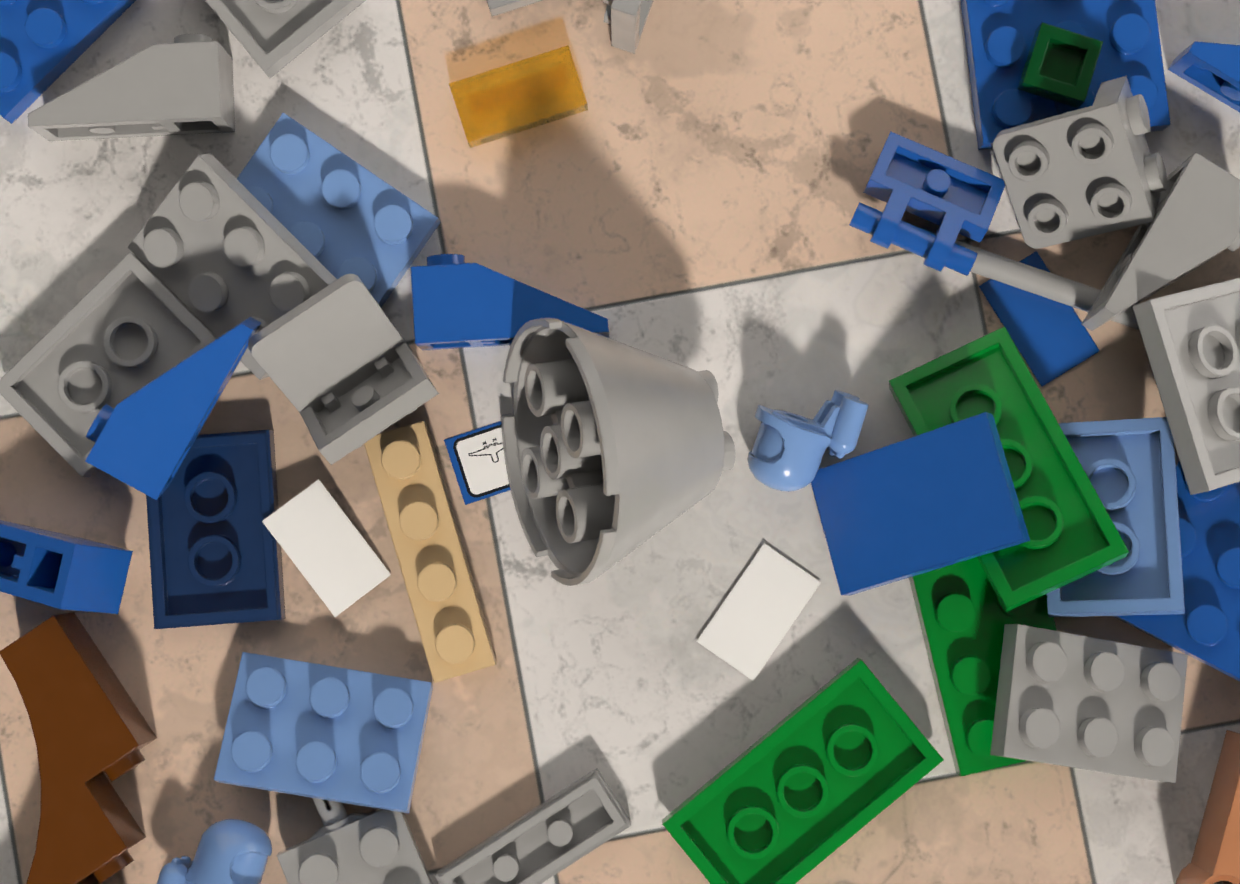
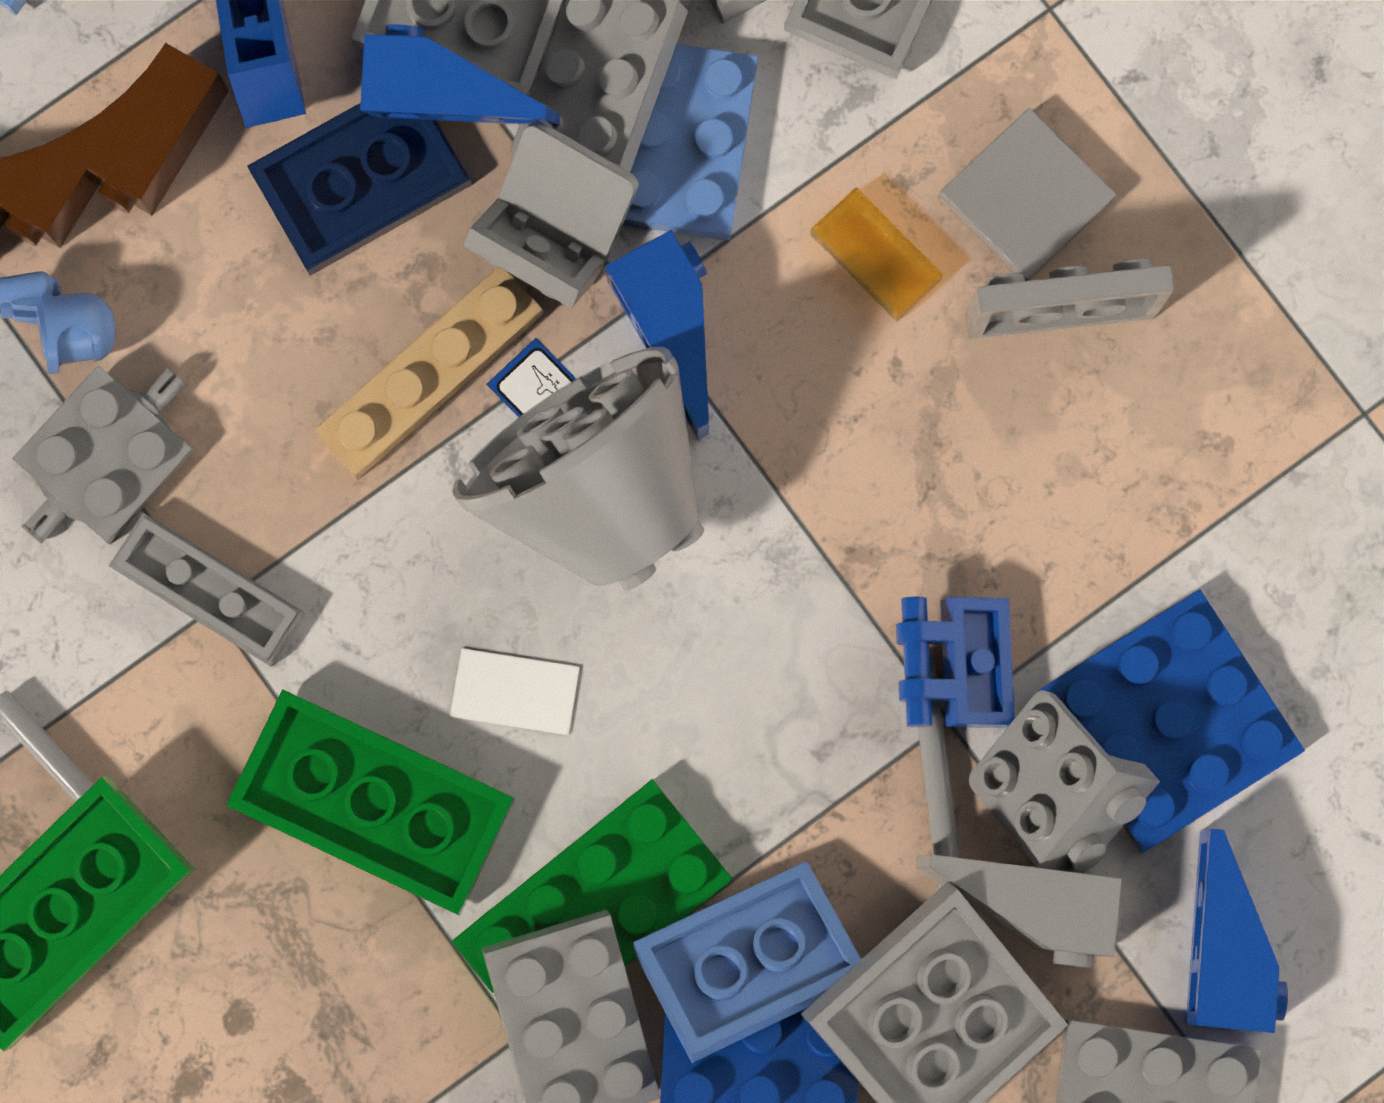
camera: 65 degrees right, 5 degrees down
medium blue plate [214,652,433,813] -> none
white sticker [262,479,391,617] -> none
medium blue piece [747,390,869,492] -> none
blue tile [811,412,1030,596] -> none
green plate [889,326,1129,613] -> none
blue sticker [979,251,1100,386] -> none
dark green tile [1017,22,1103,108] -> none

